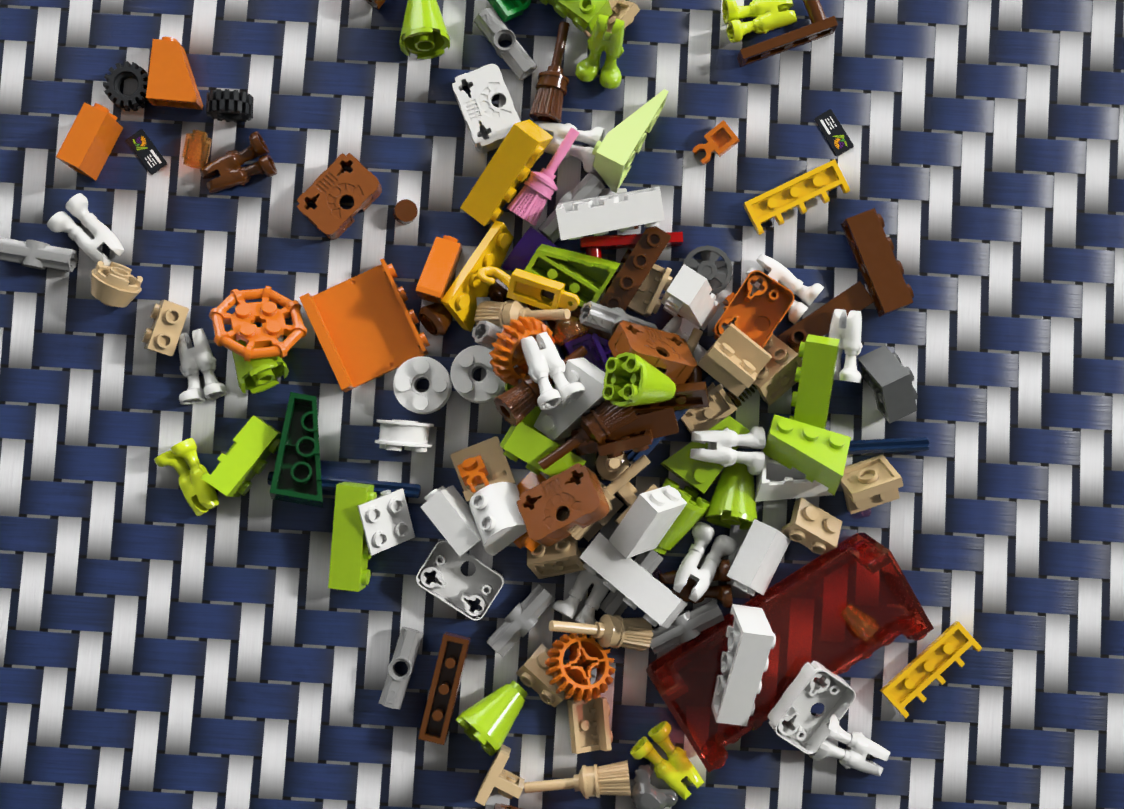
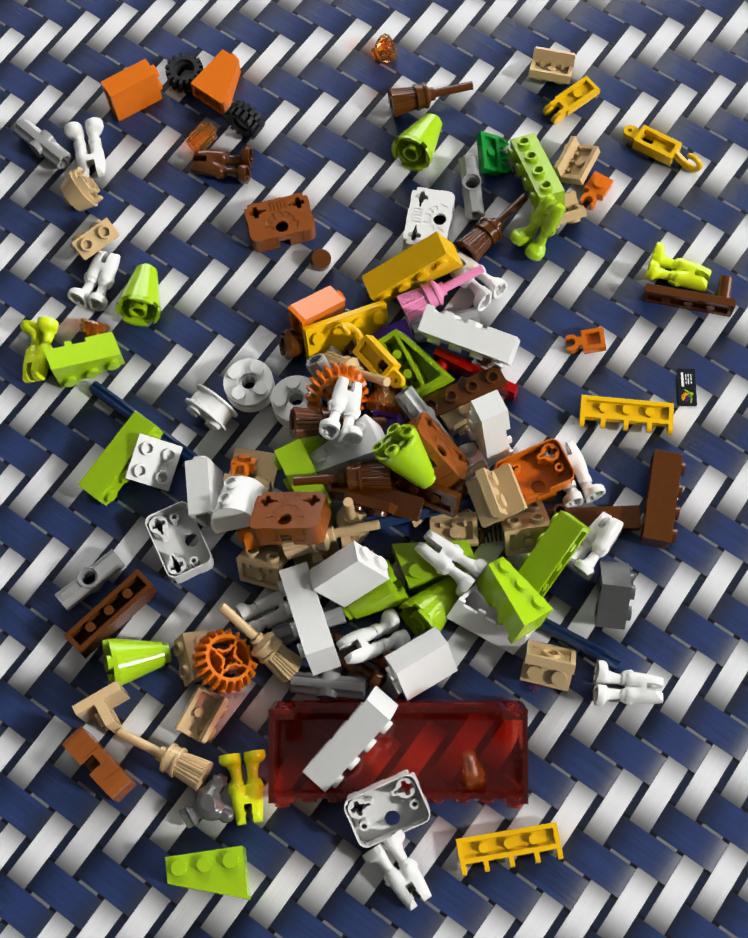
camera: 35 degrees right, 15 degrees down
black sticker [126,129,167,175] -> none
orange plate [209,286,307,362] -> none
dark green wedge [270,392,323,508] -> none
orange panel [299,258,430,392] -> none
light grey piece [486,583,556,657] -> none
yellowish green wedge [592,89,669,193] -> none
dark grey piece [682,245,733,295] -> none
tan bracket [781,498,842,555] -> none
none -> clear orange brick [79,318,111,342]
none -> white piece [593,660,663,706]

